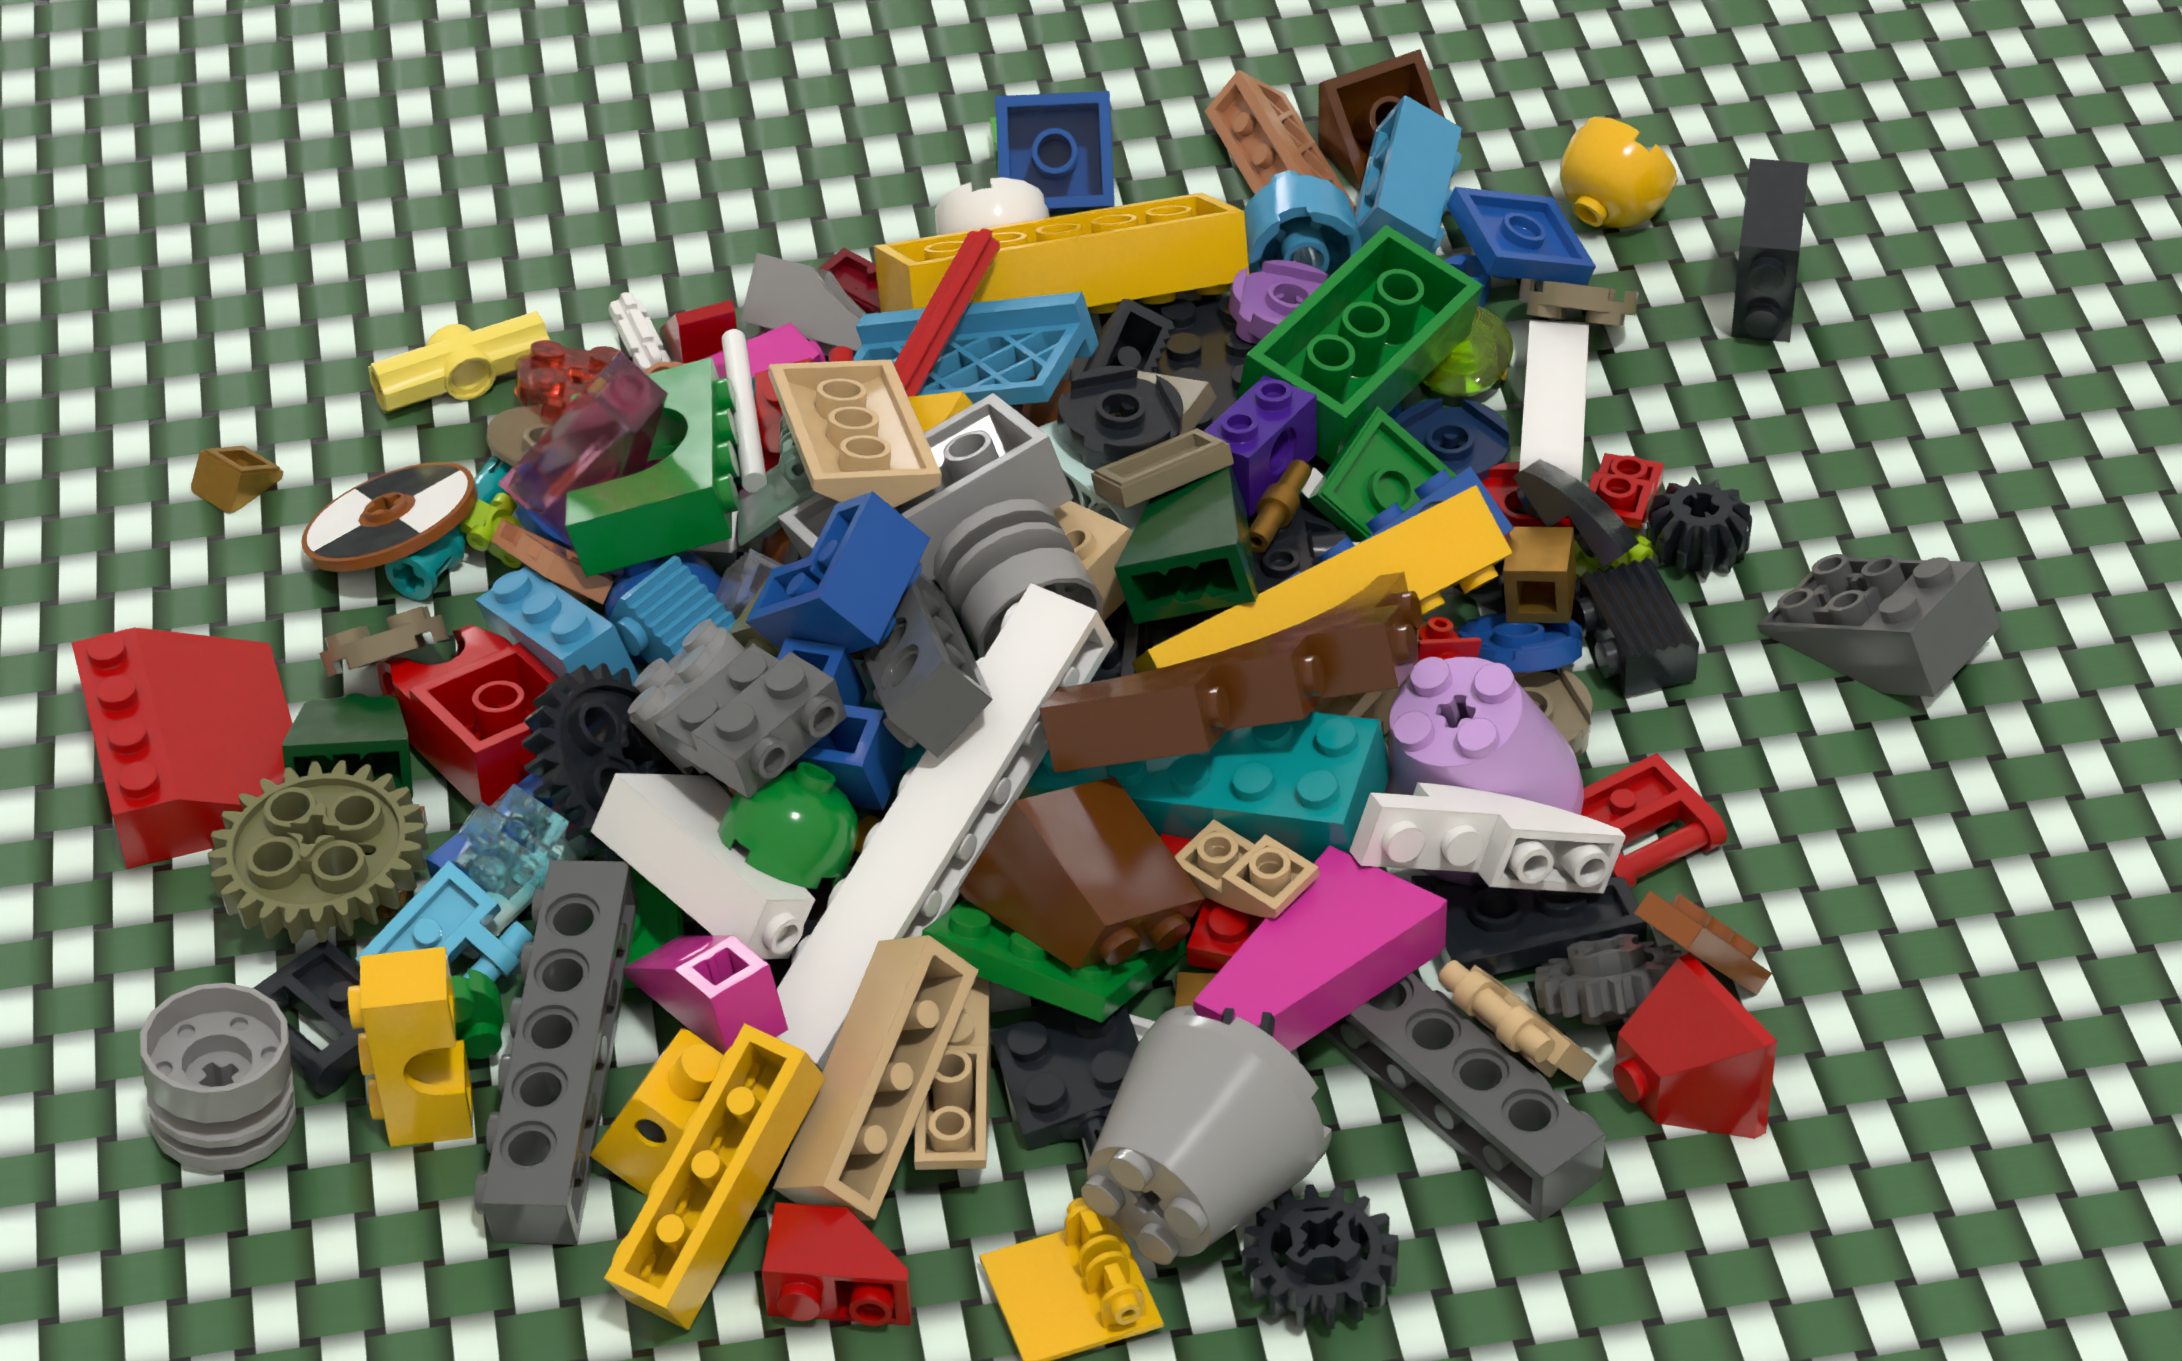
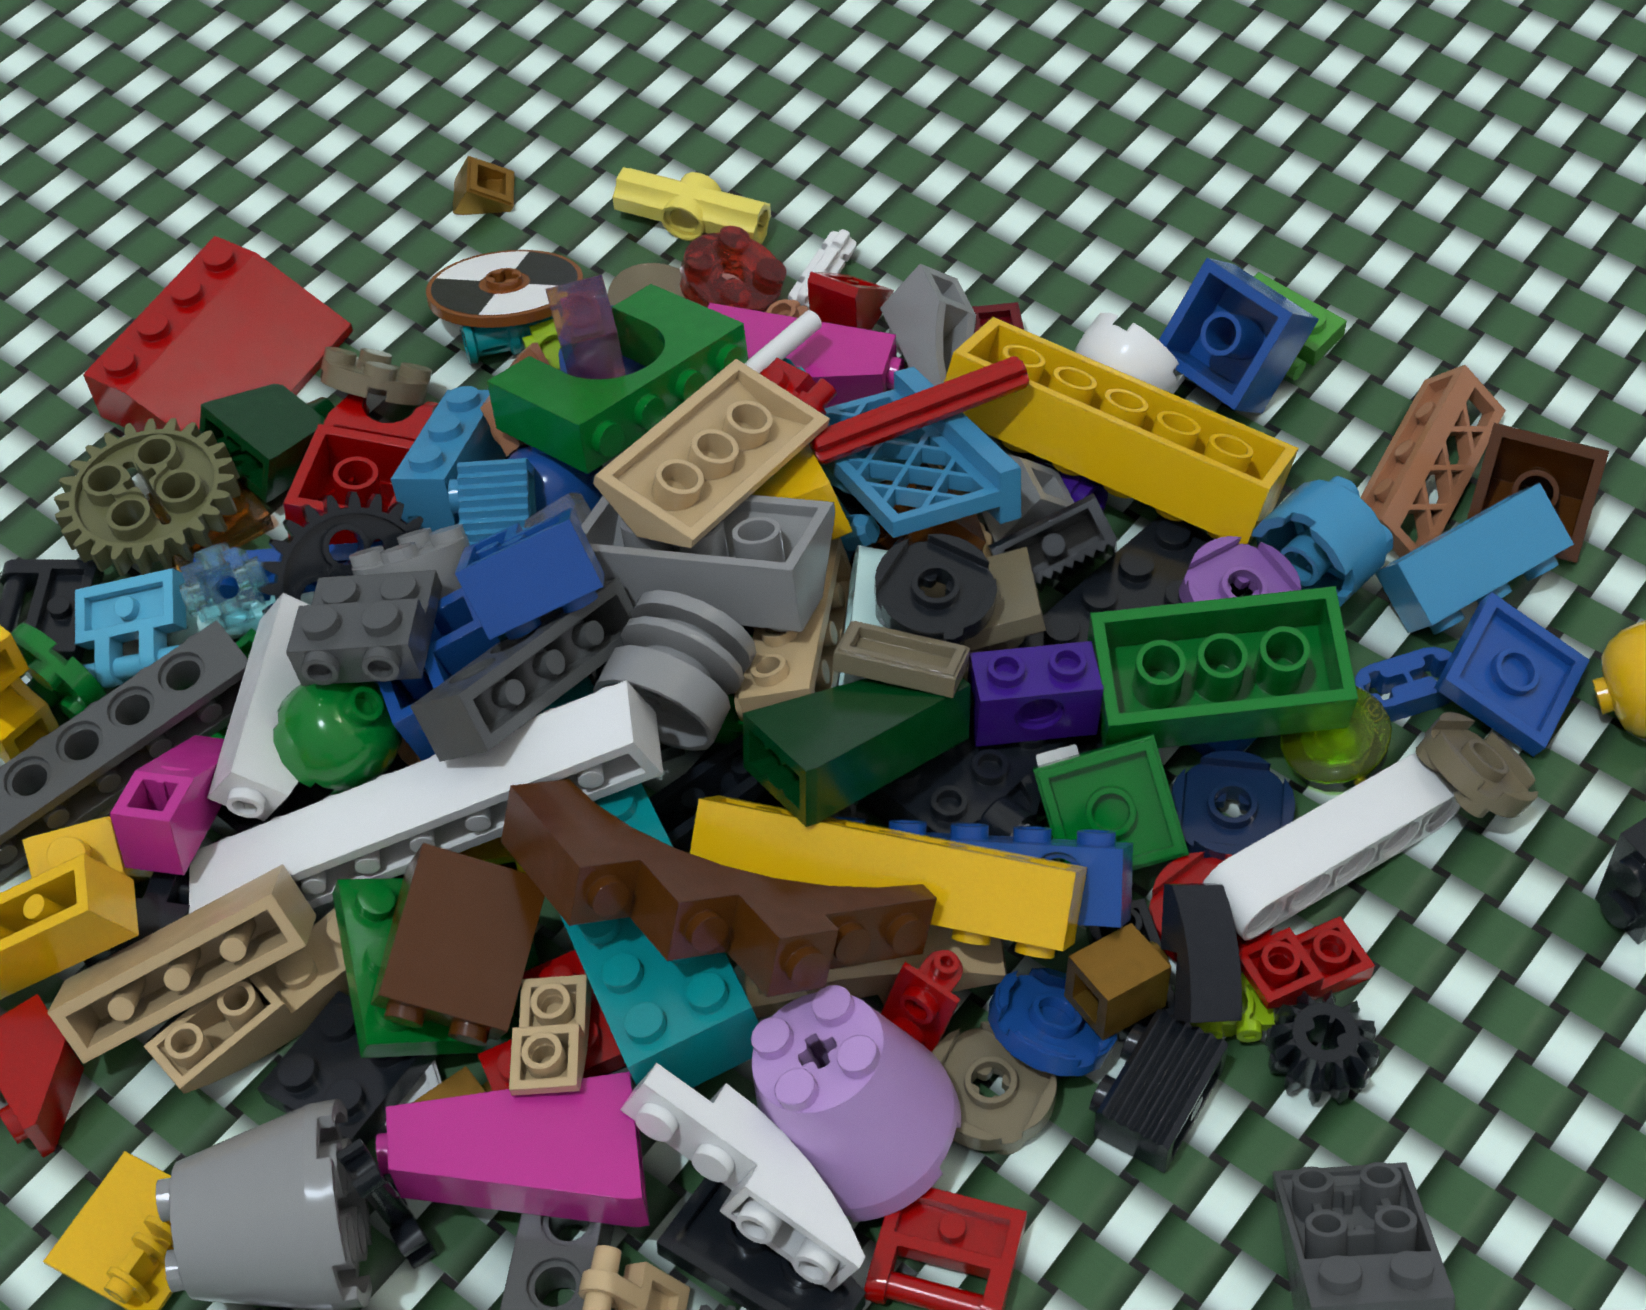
camera: 50 degrees right, 10 degrees up
pearl gold bar [1249,459,1311,552] -> none

